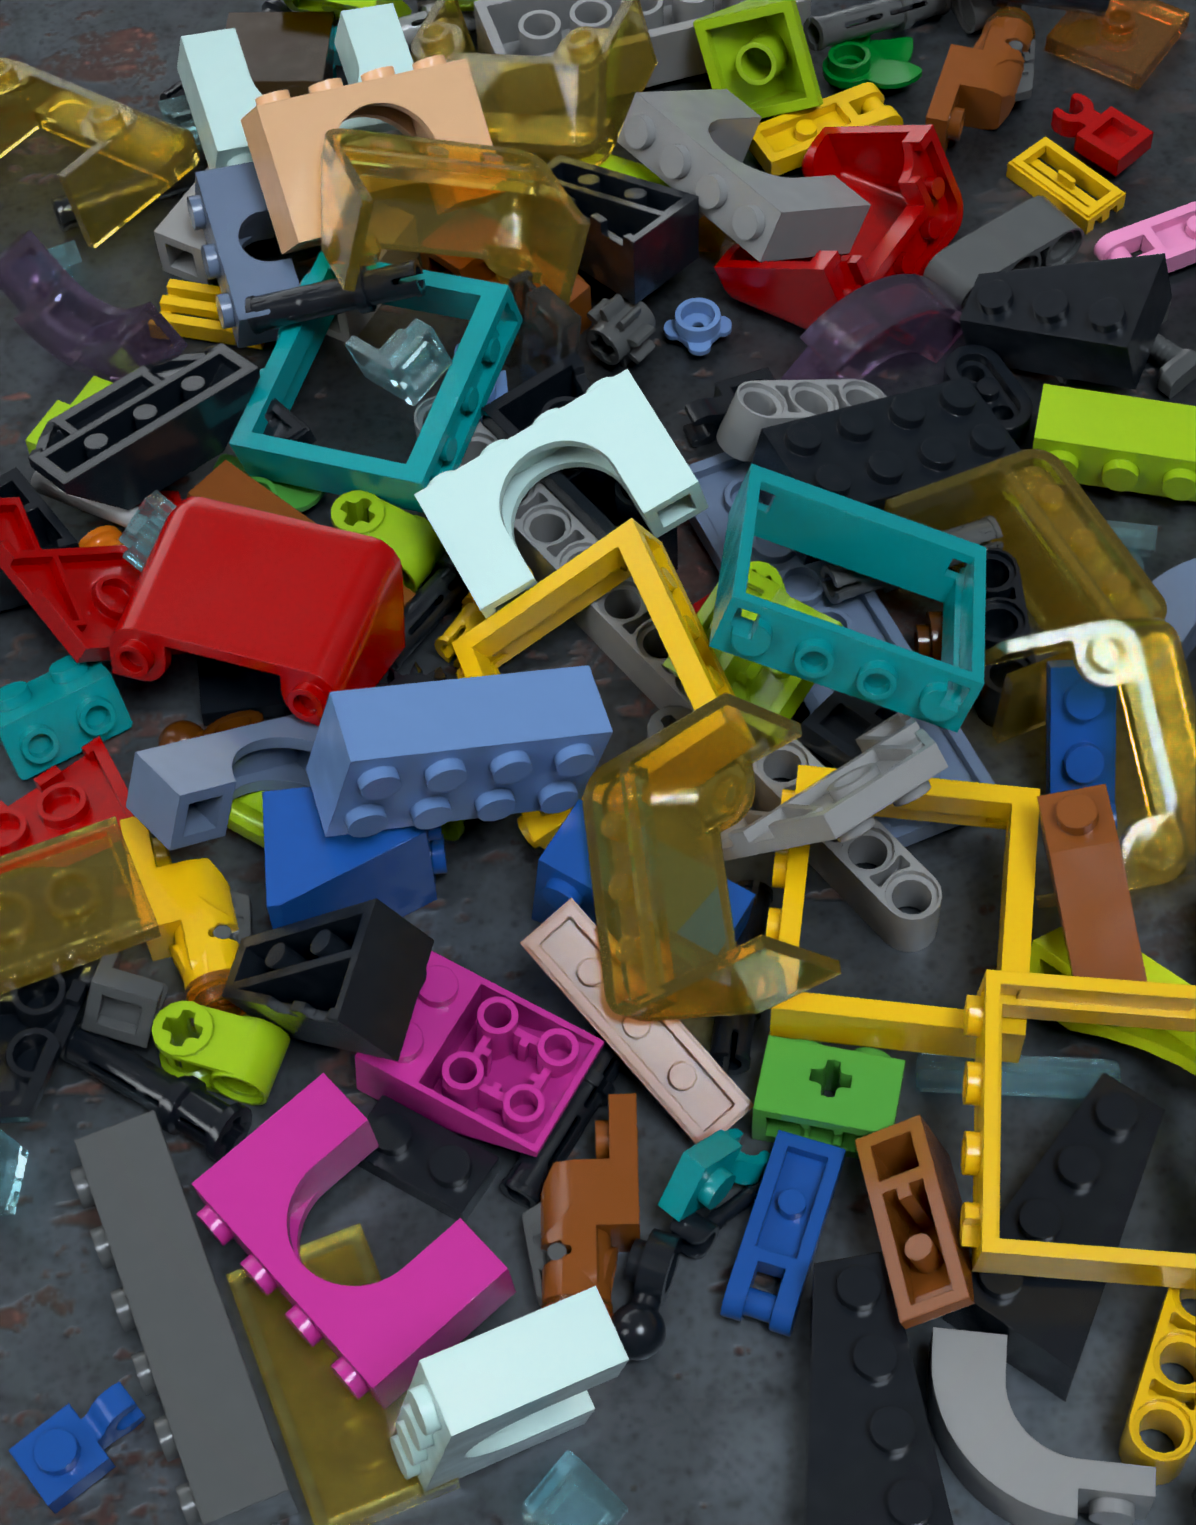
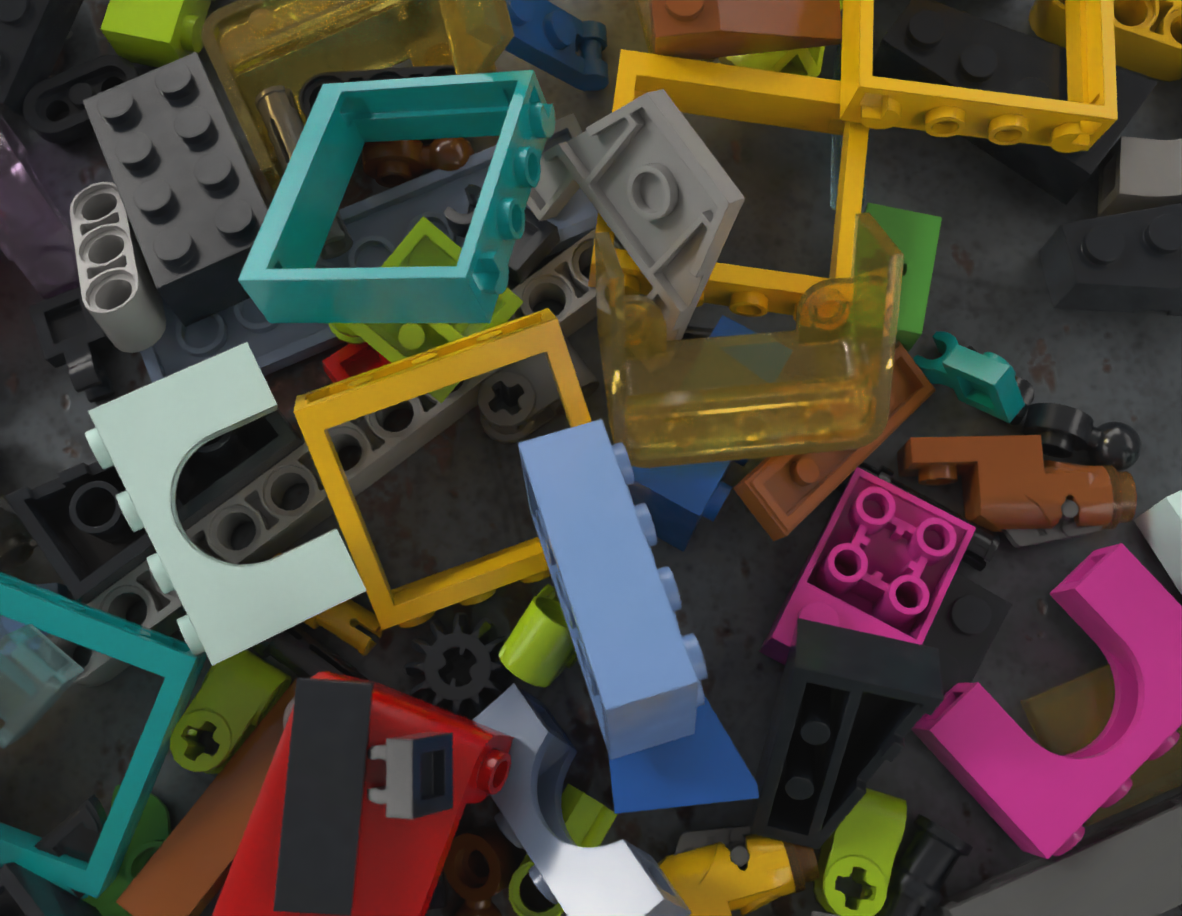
camera: 90 degrees left, 20 degrees up
blue plate [720,1130,846,1337] -> none
dark orange slope [855,1114,975,1329] -> none
none -> black tile [273,677,374,916]
none -> black tile [367,732,453,819]

